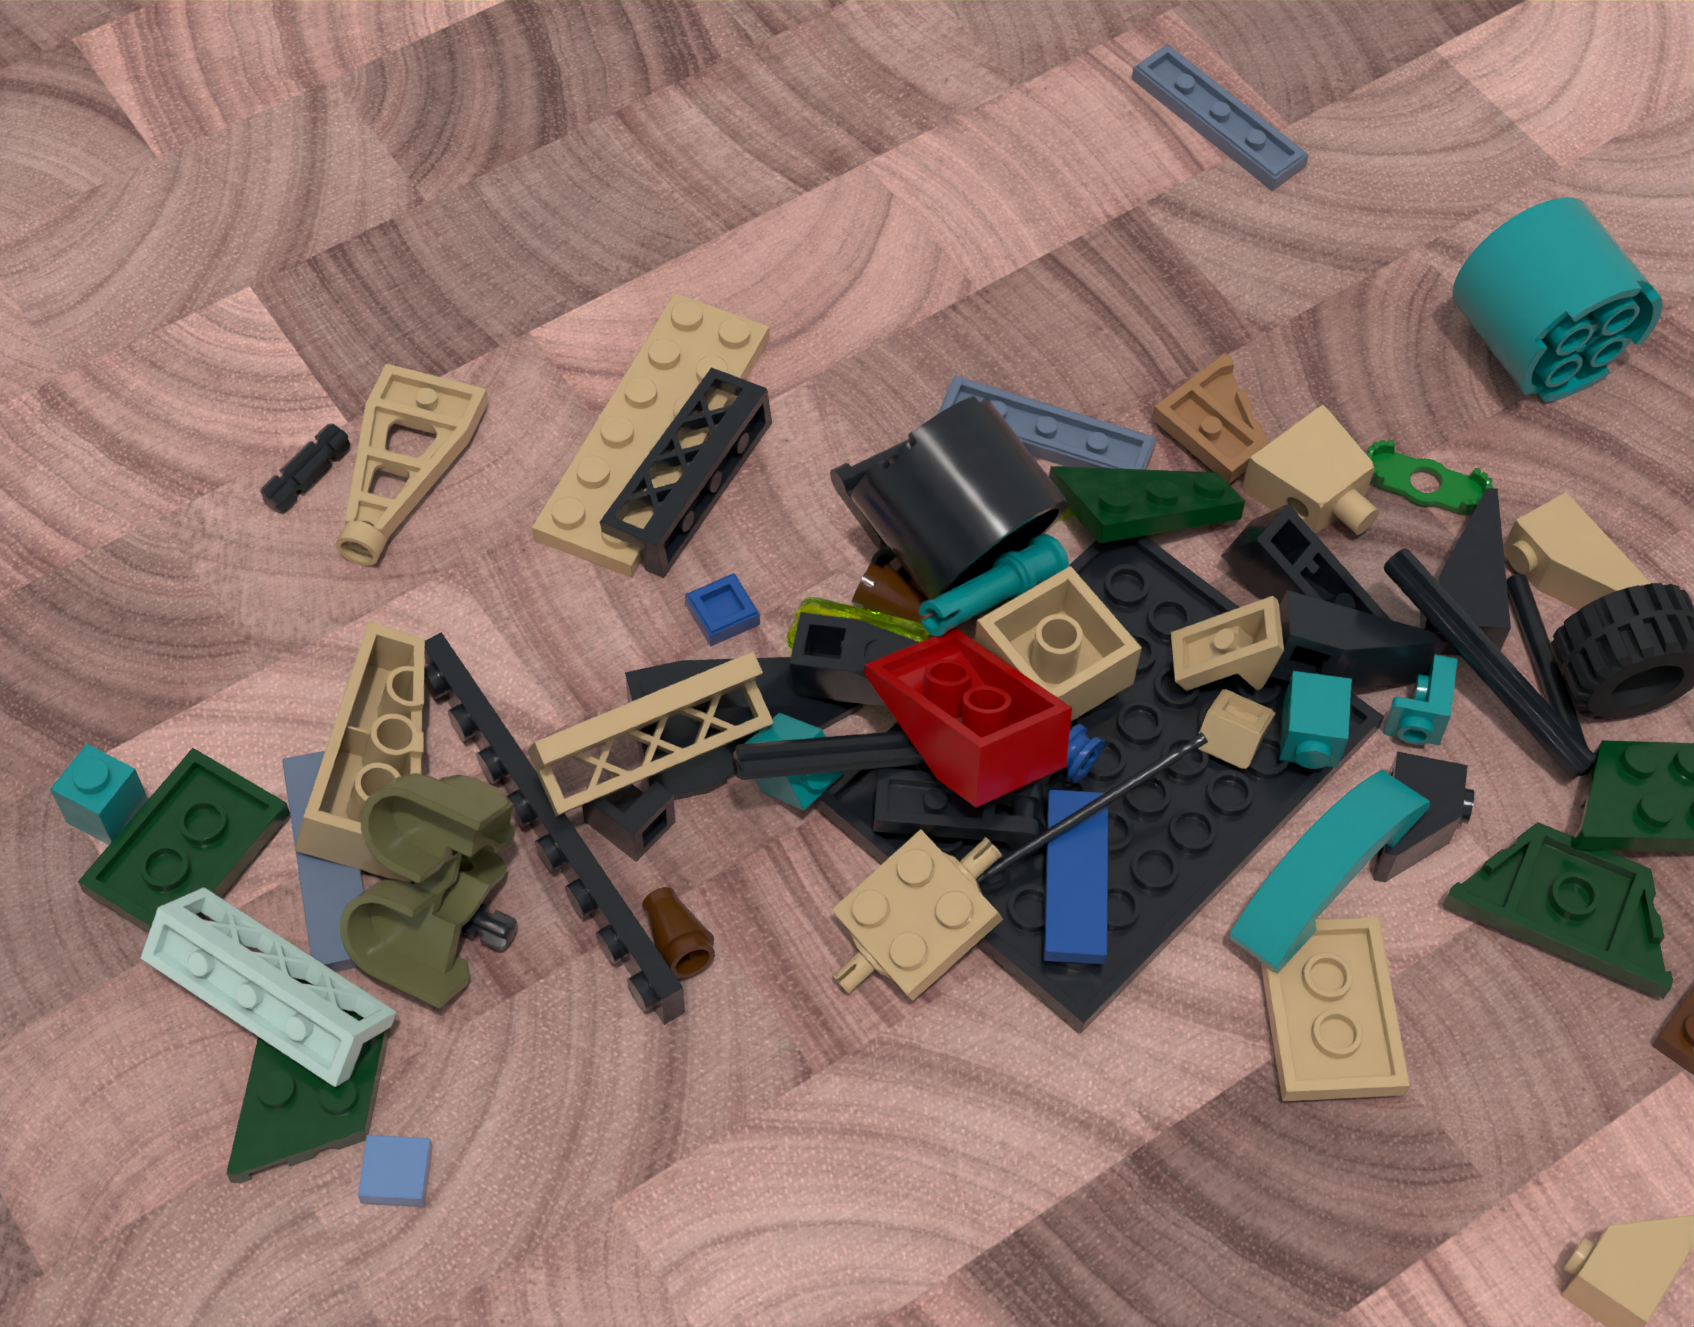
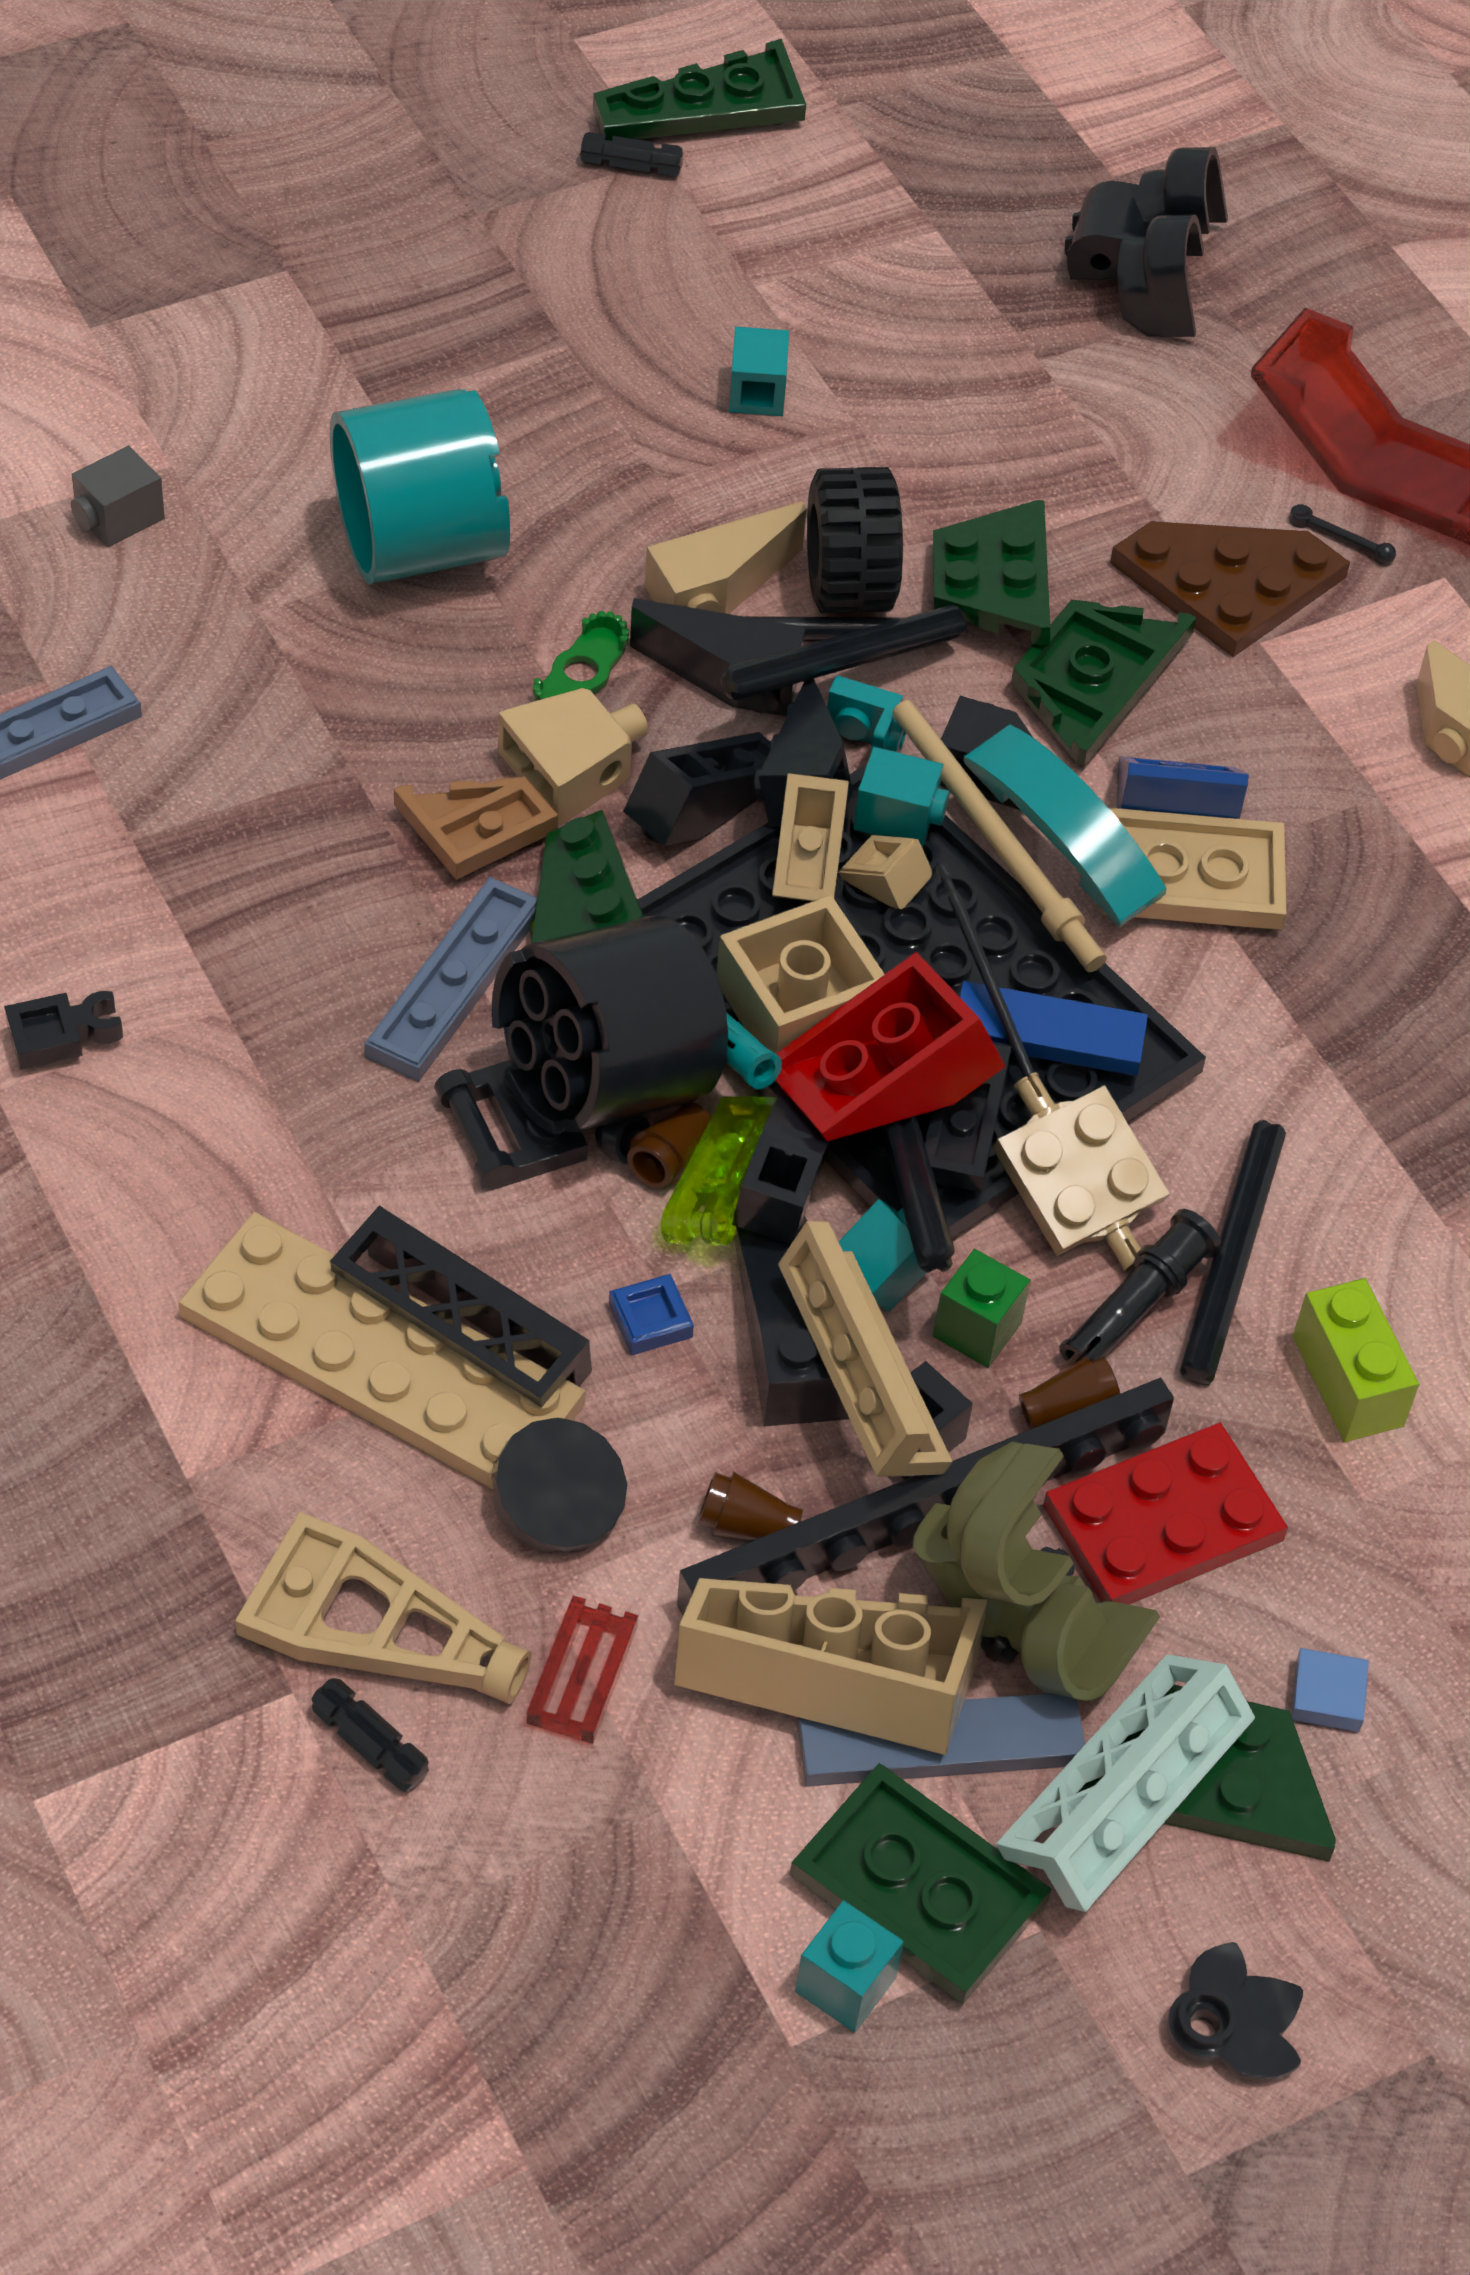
camera: 85 degrees left, 5 degrees down
none -> black plate [4,991,123,1070]
none -> dark grey brick [70,445,165,547]
none -> black tile [491,1417,627,1553]
none -> clear red tile [527,1595,639,1744]
none -> reddish brown cone [697,1471,803,1541]
none -> tan bar [892,700,1107,972]
none -> green brick [933,1248,1031,1368]
none -> red plate [1043,1422,1288,1605]
none -> black pin [1059,1208,1222,1364]
none -> blue slope [1117,756,1249,819]
none -> black plate [1167,1942,1303,2081]
none -> black axle [1180,1120,1286,1385]
none -> lime brick [1292,1278,1420,1443]

